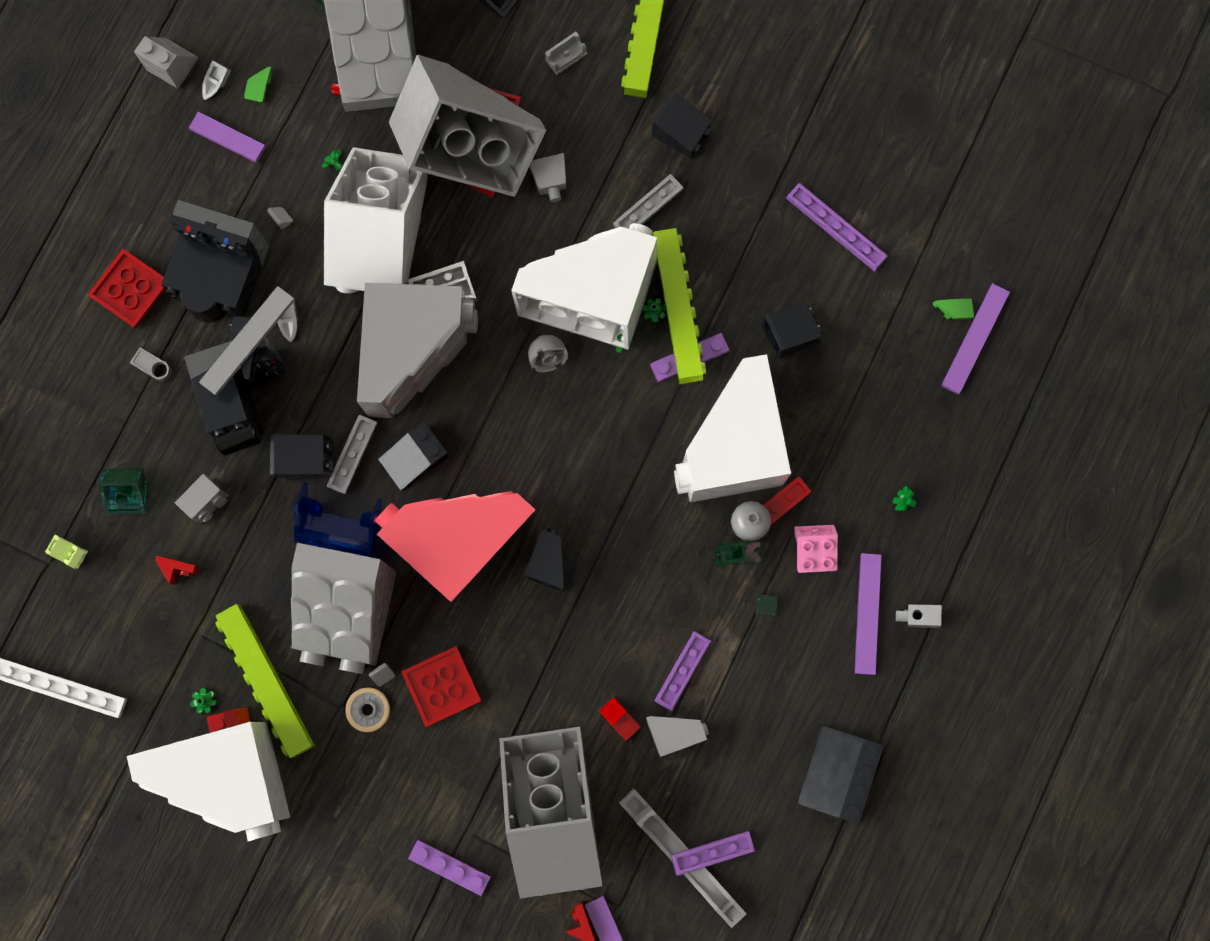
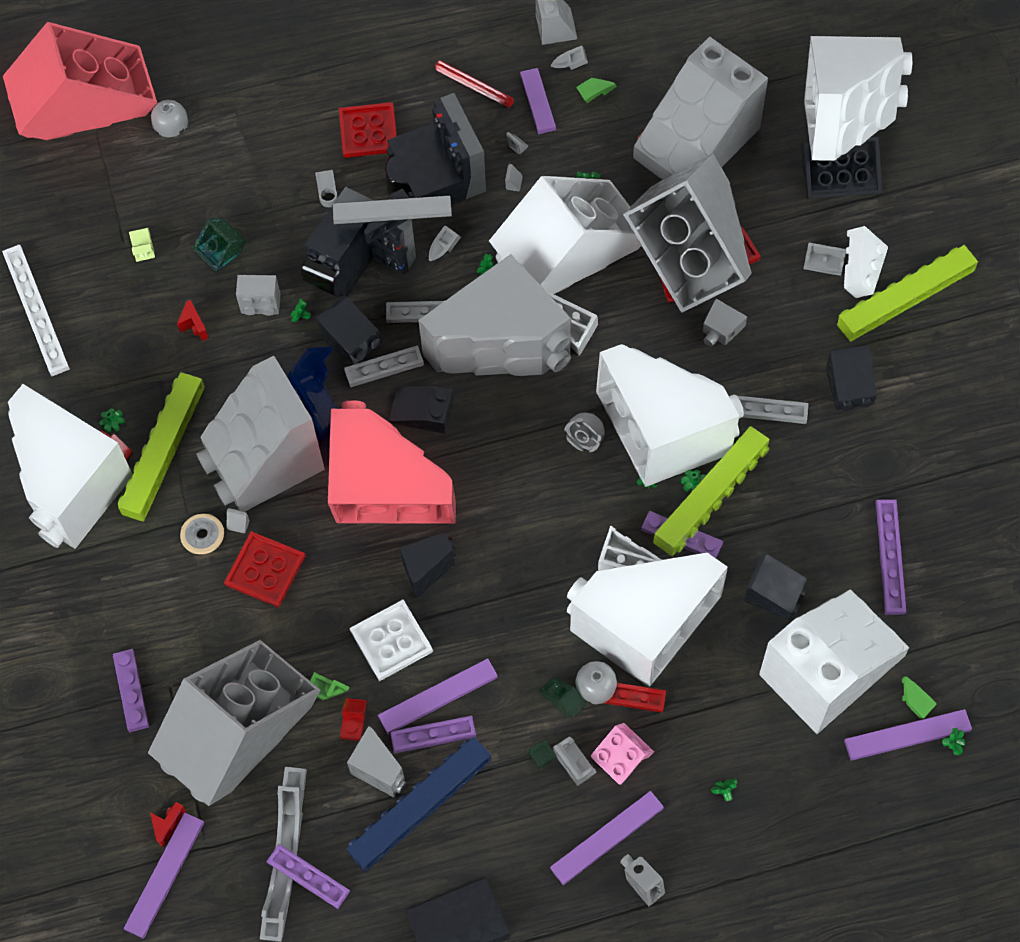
camera: 50 degrees right, 15 degrees down
none -> green plant [290,298,311,322]
none -> bright green slope [310,672,349,701]
none -> dark blue brick [347,737,492,872]
none -> white plate [350,600,433,681]
none -> medium lavender tile [378,659,498,734]
none -> light grey plate [386,301,444,323]
none -> axle [435,60,514,108]
none -> green plant [477,254,494,276]
none -> light grey slope [506,132,528,155]
none -> light grey hinge [553,737,596,786]
none -> white wedge [598,526,661,571]
none -> white slope [759,589,909,734]
none -> white wedge [844,226,888,298]
none -> green plant [942,728,965,756]

